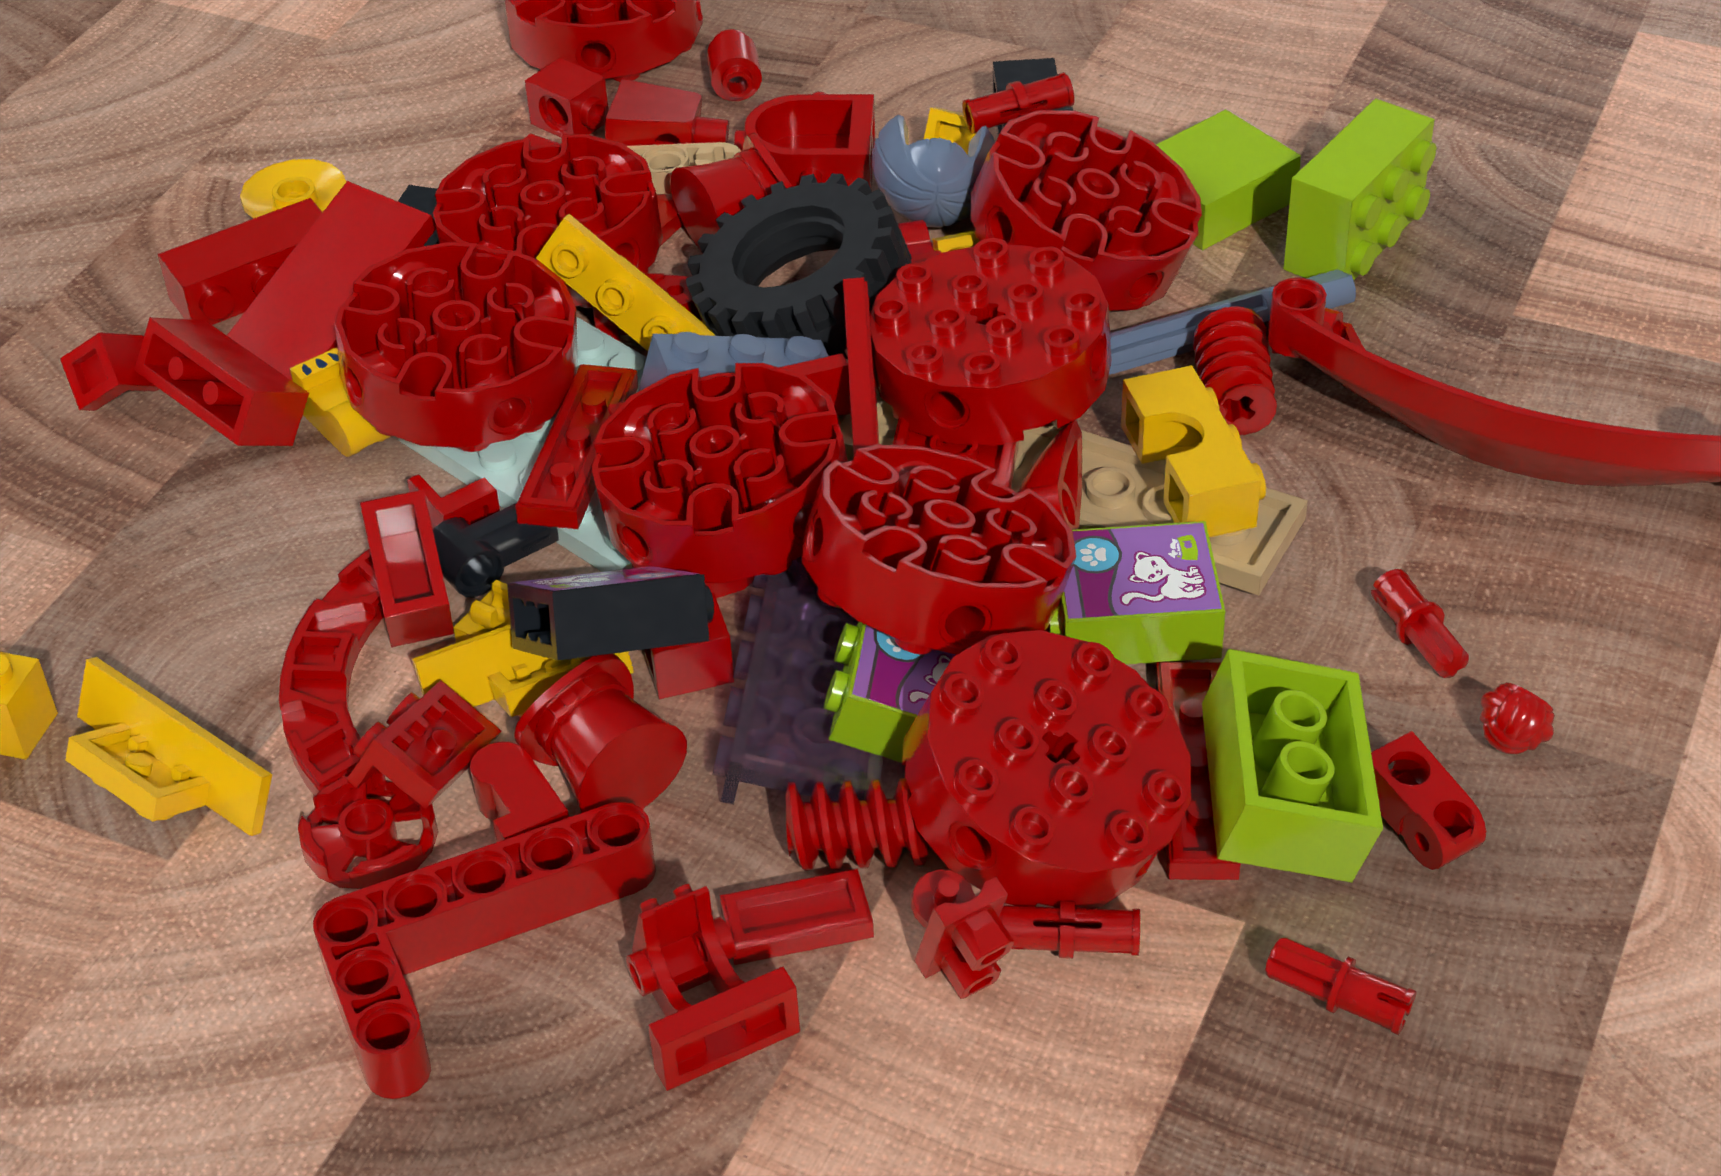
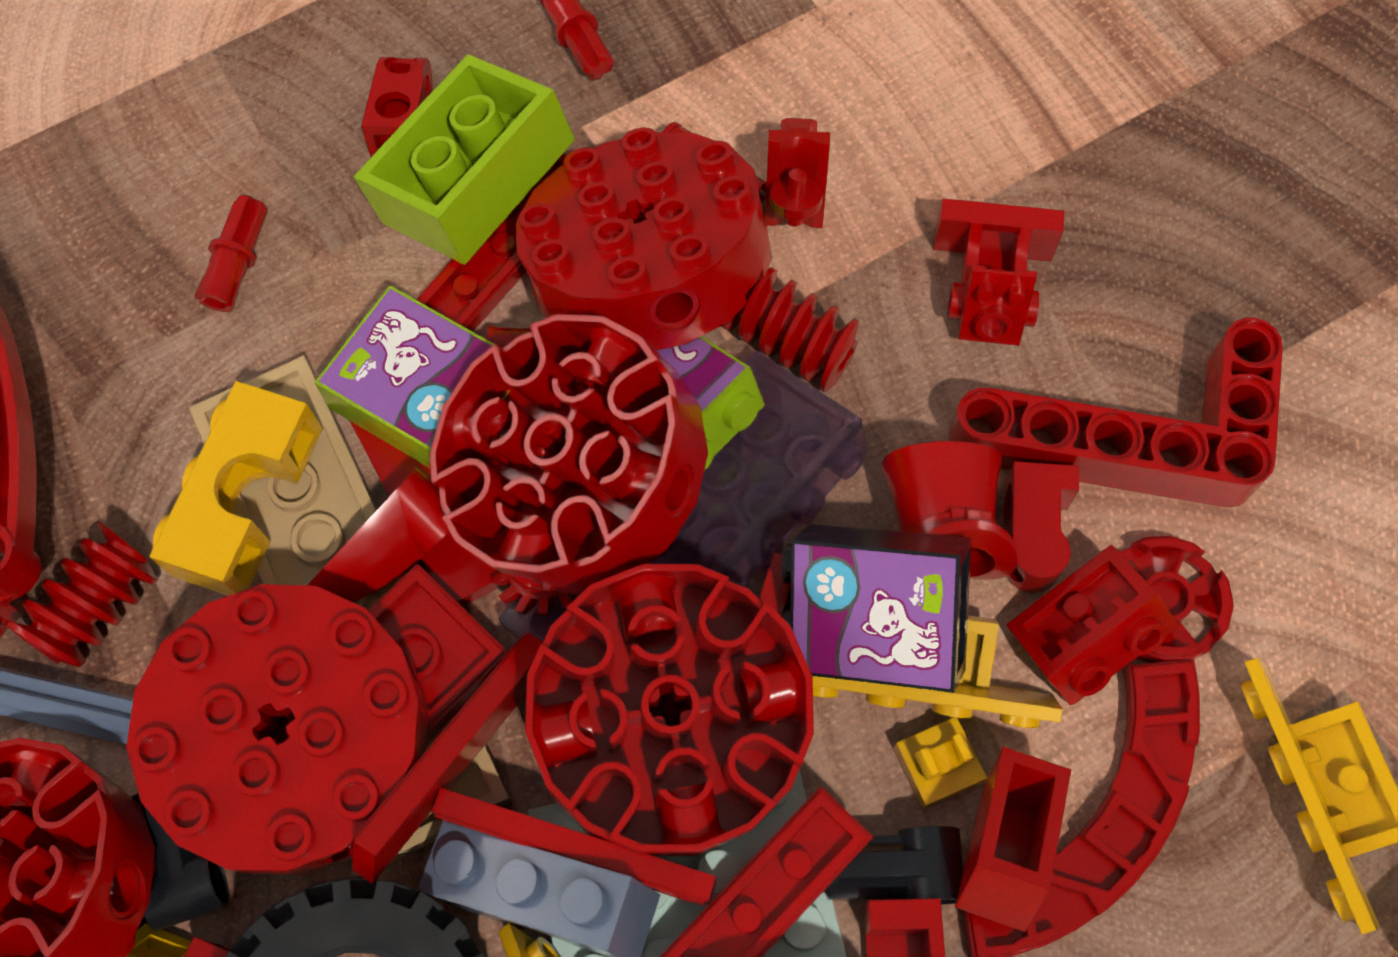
camera: 145 degrees left, 25 degrees up
red tile [720,868,874,965] -> none
red piece [1480,682,1555,755] -> none

